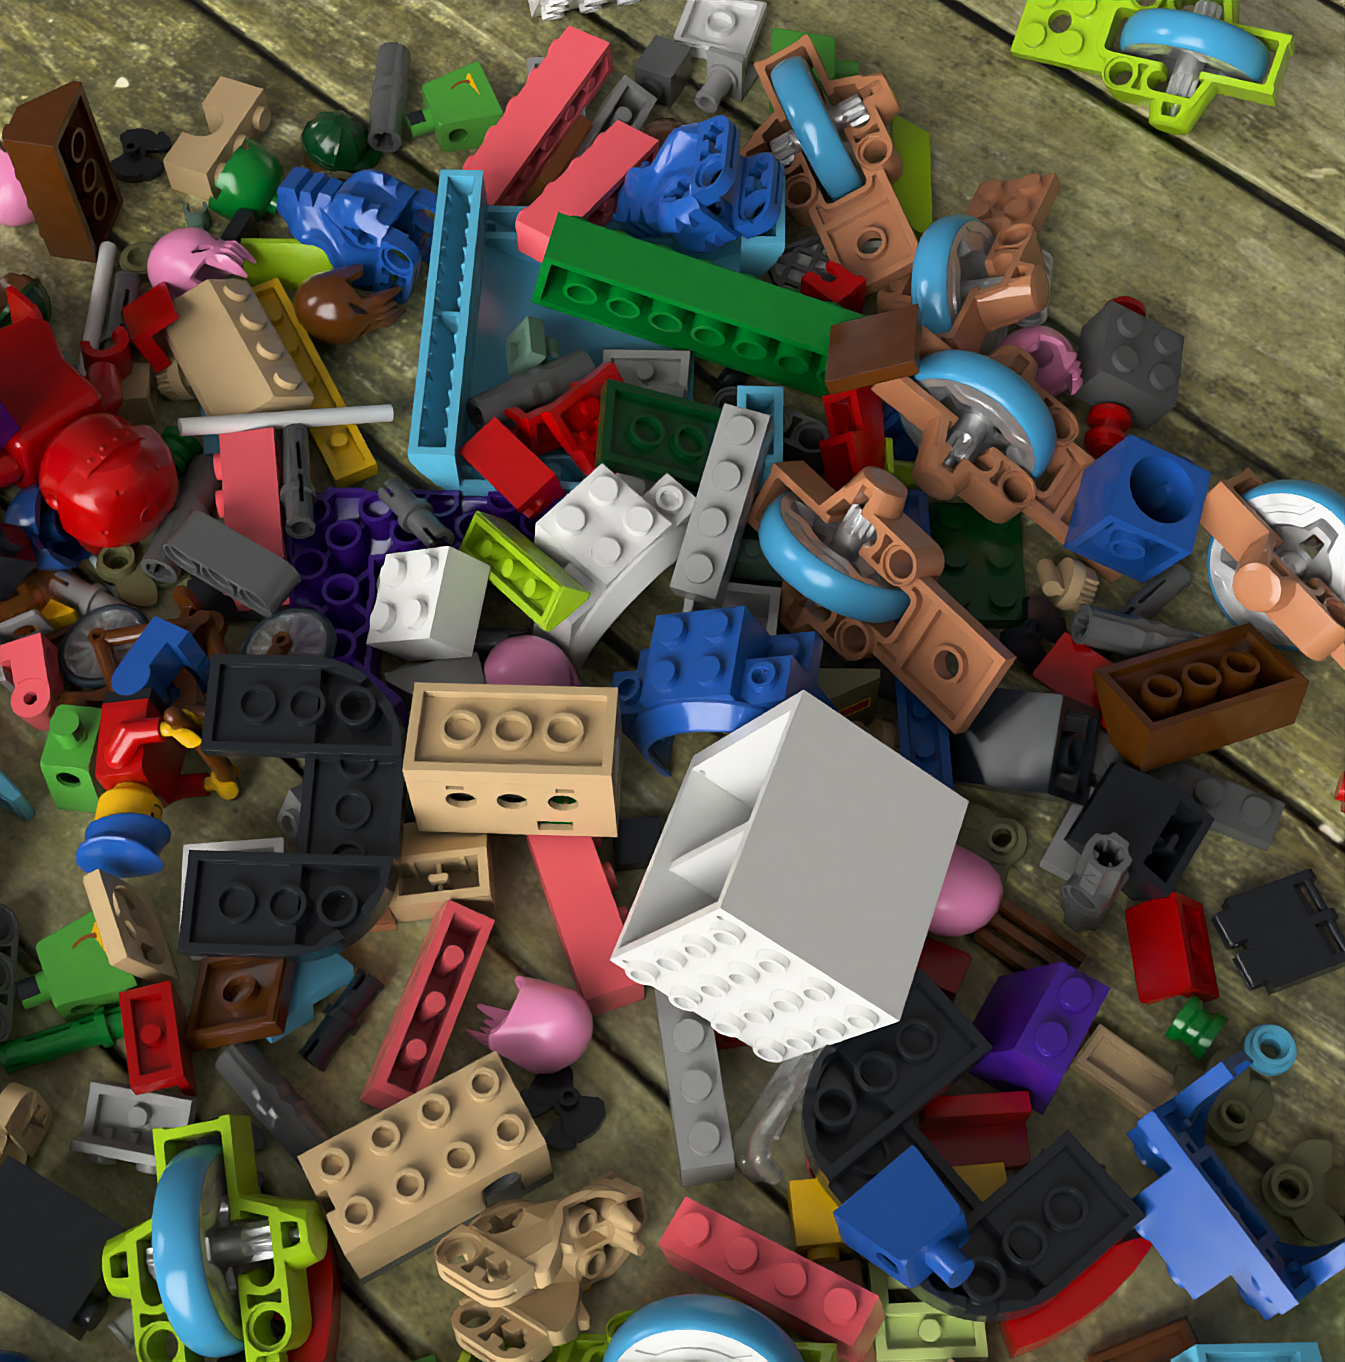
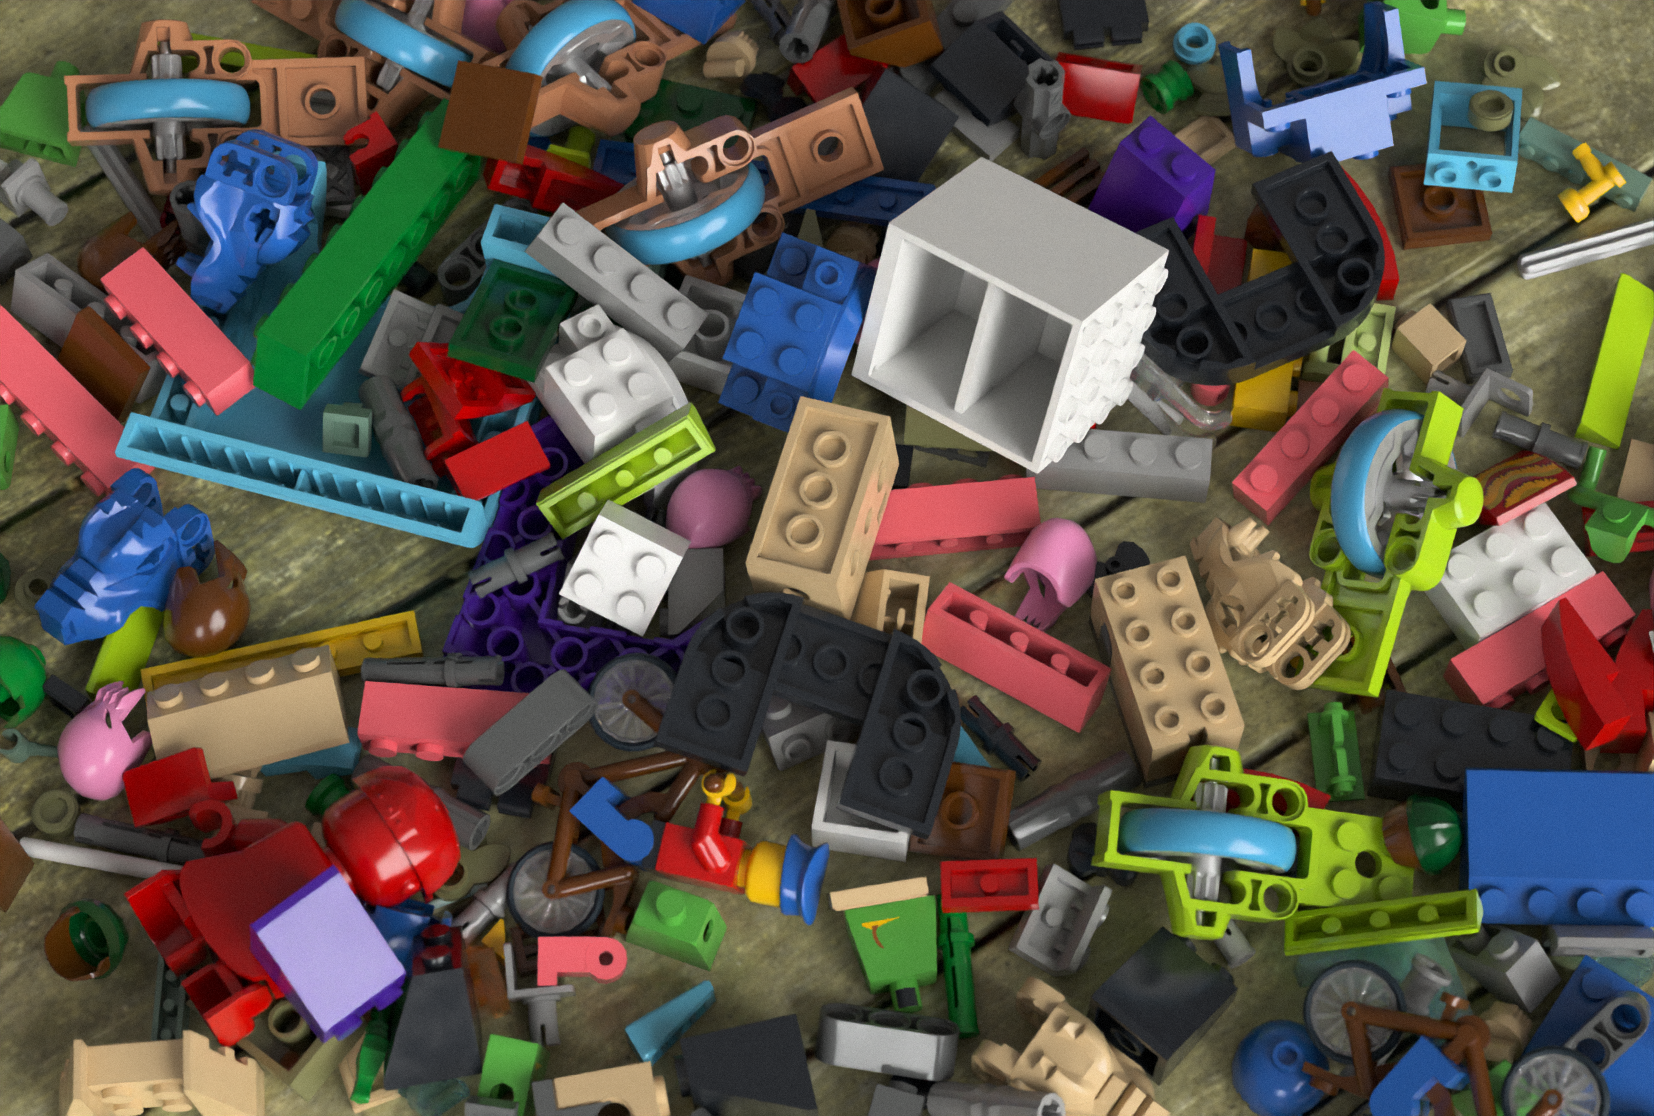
camera: 75 degrees left, 5 degrees up
white axle [178,404,394,436] -> none
blue torso [833,1145,974,1288] -> none

